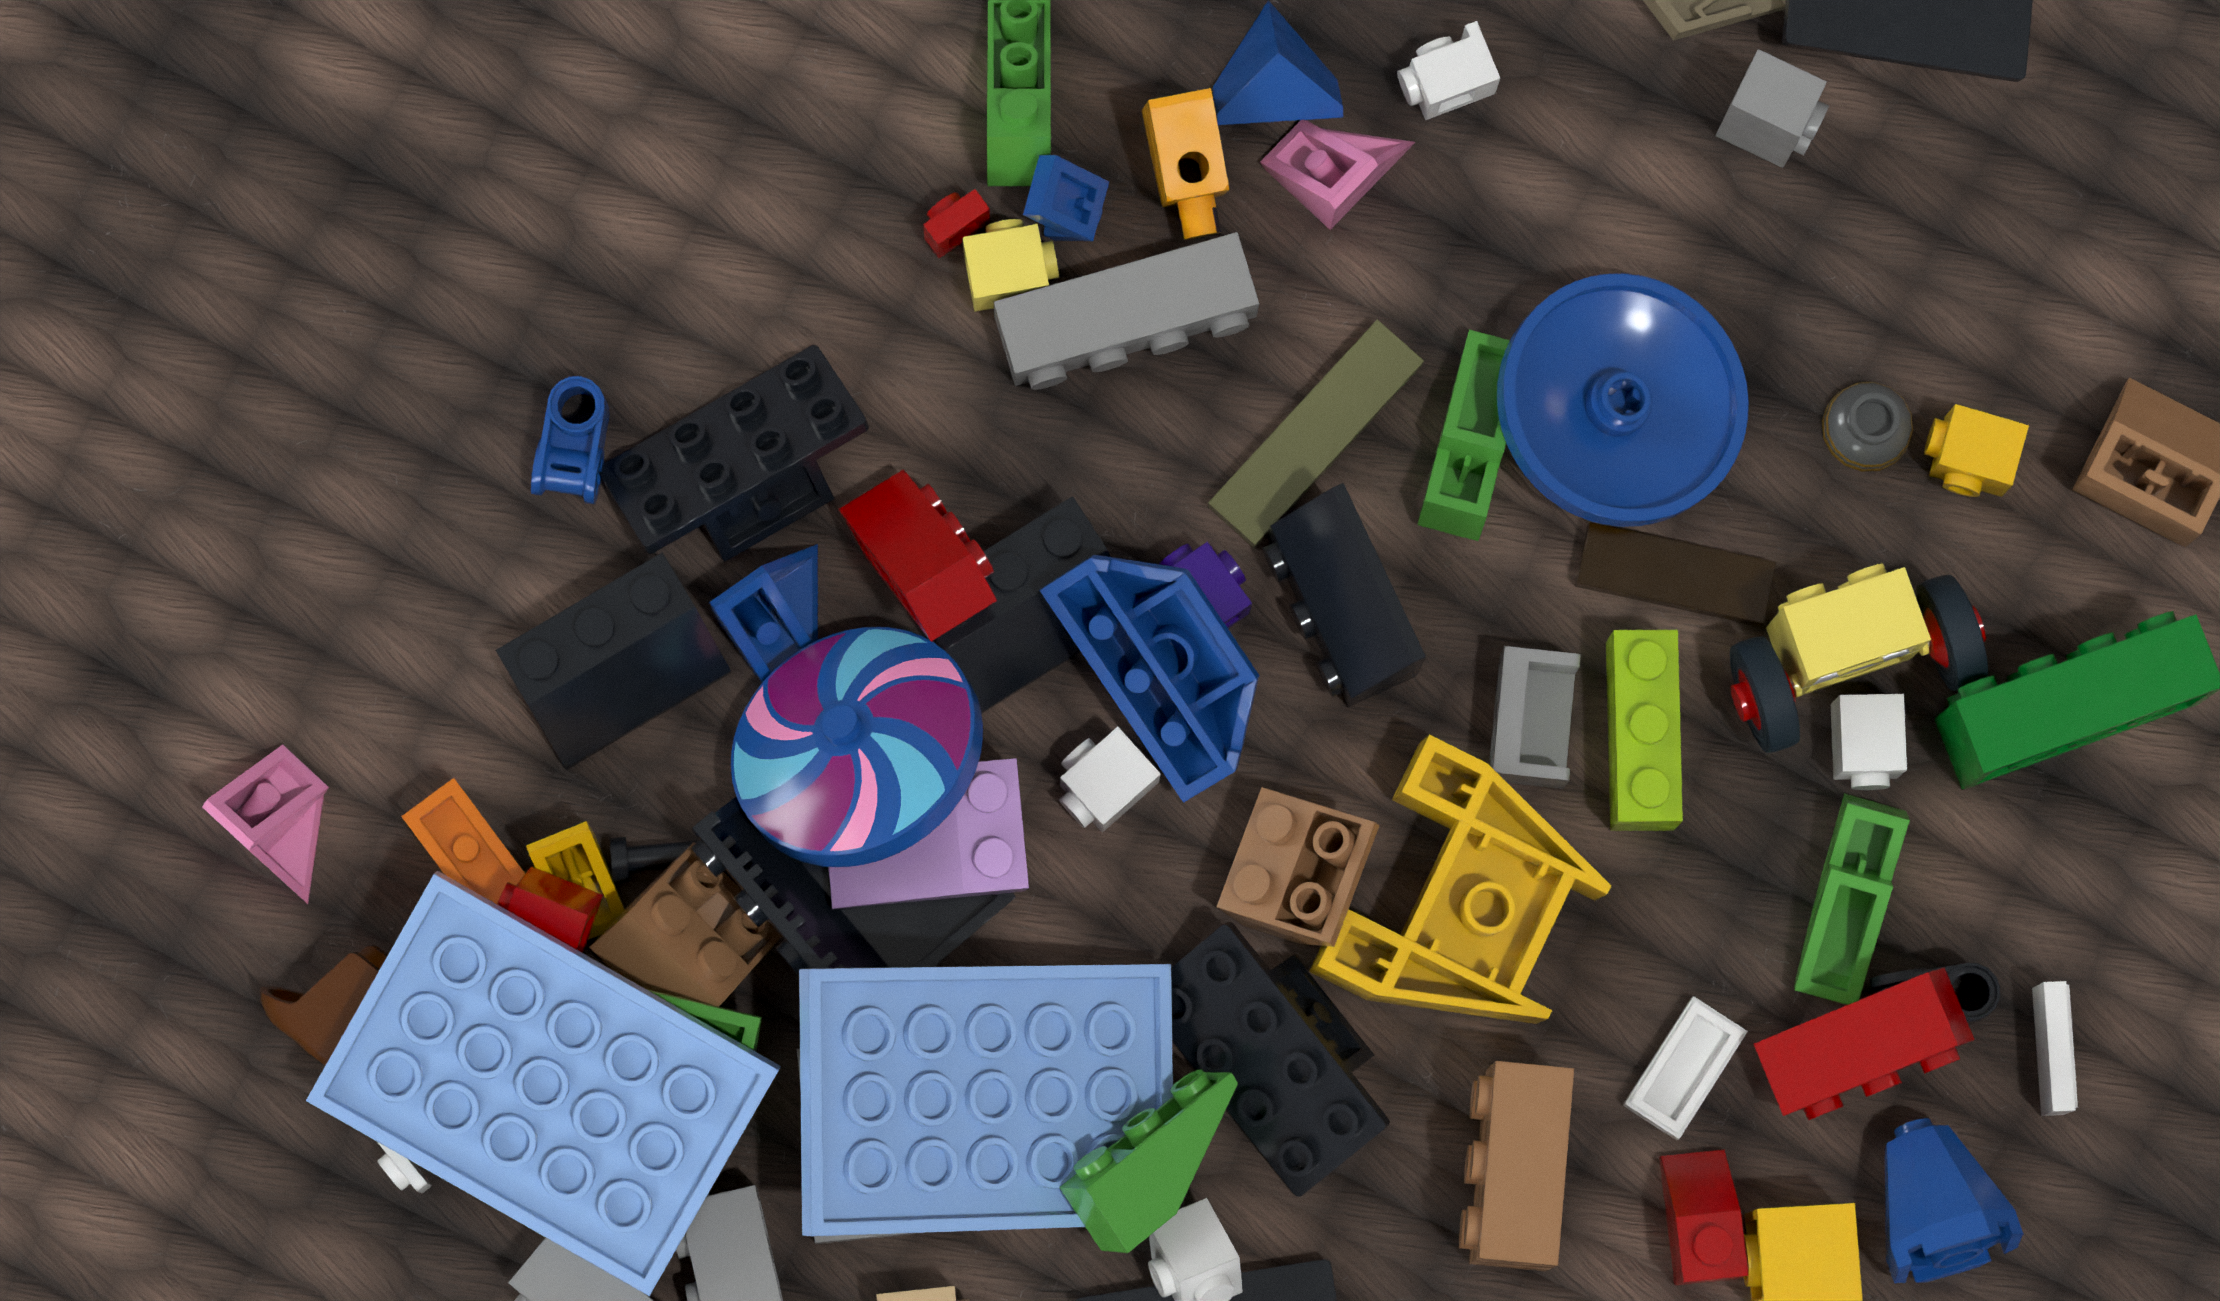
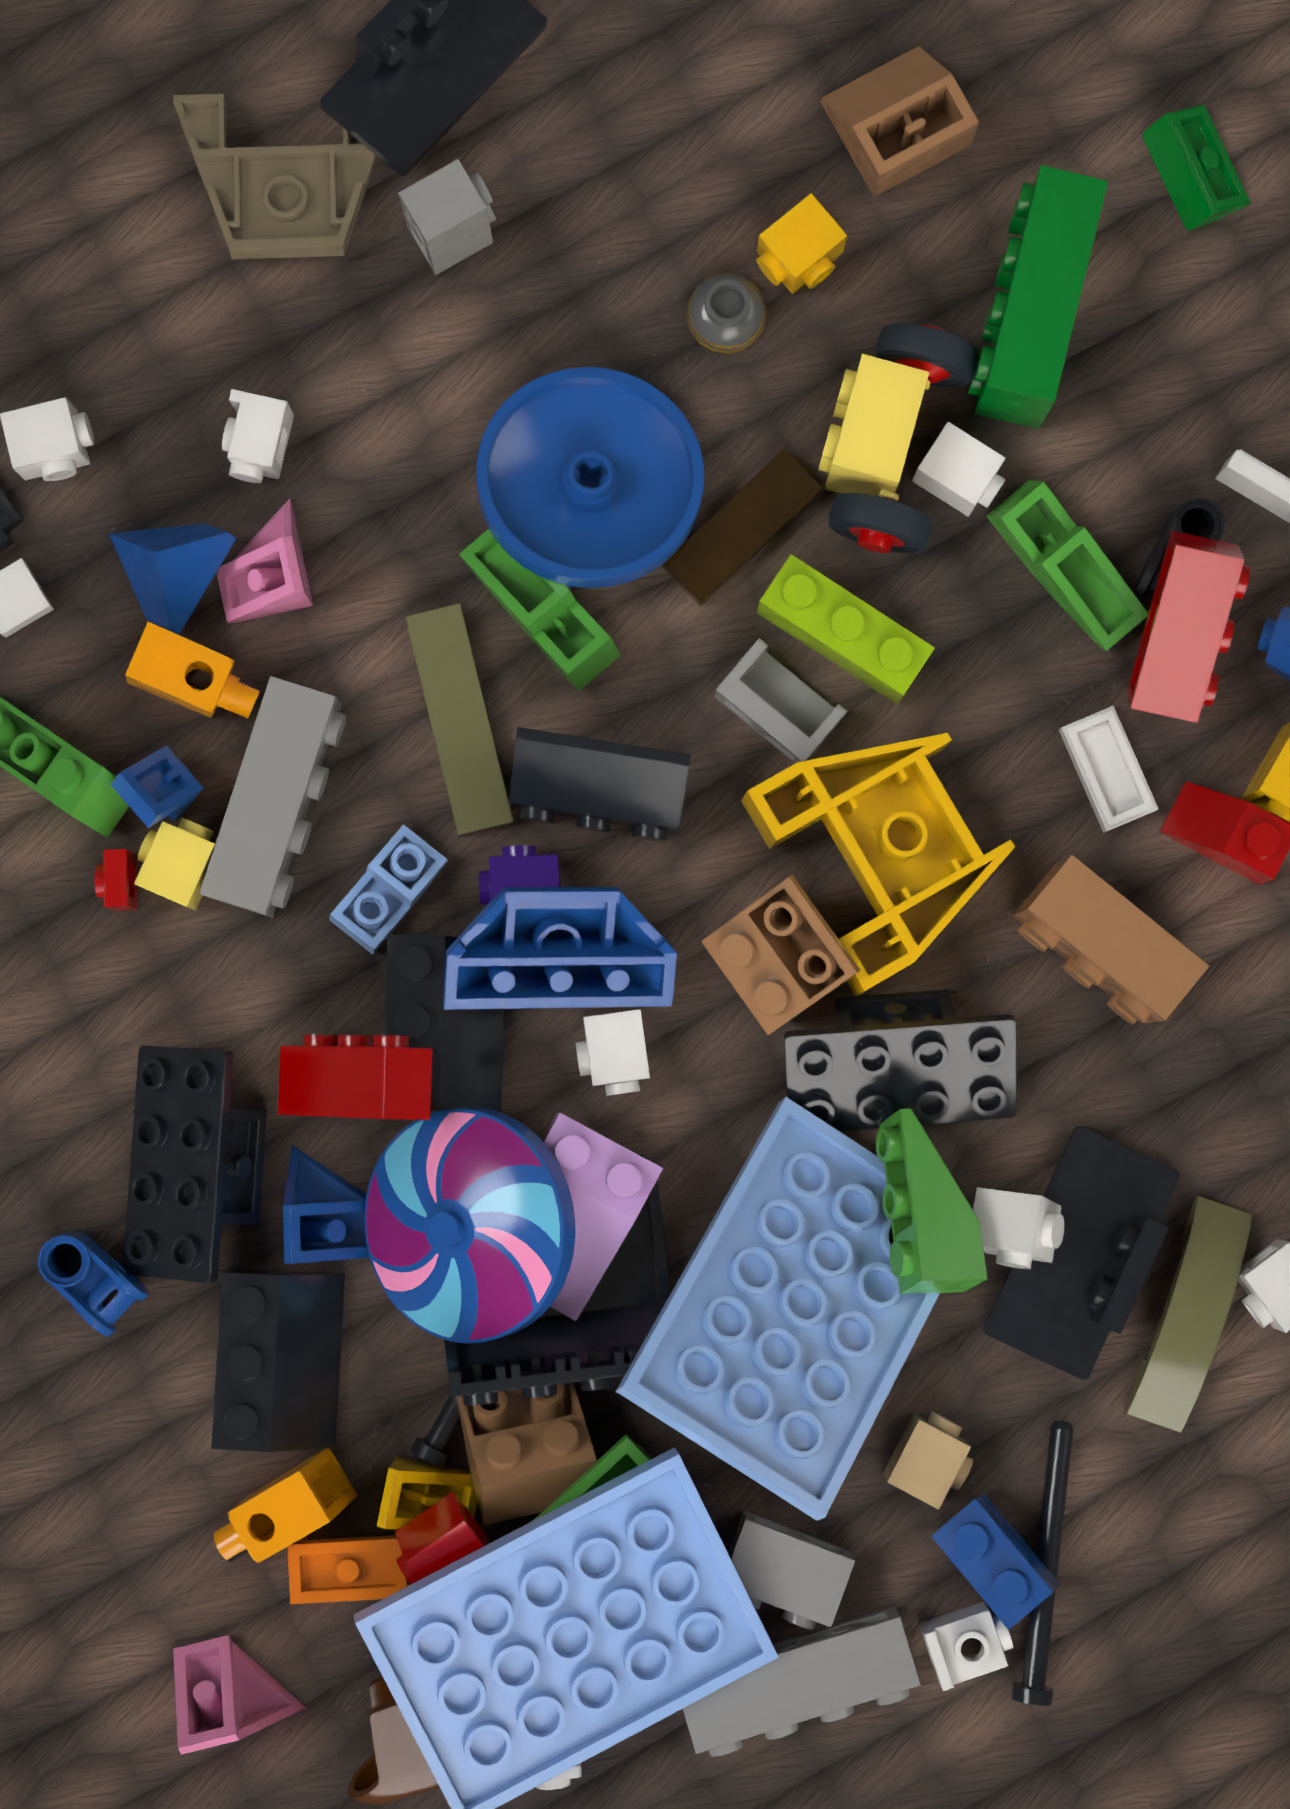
camera: 50 degrees left, 5 degrees up
none -> light orange torso [214,1448,358,1563]
none -> light blue slope [329,824,448,955]

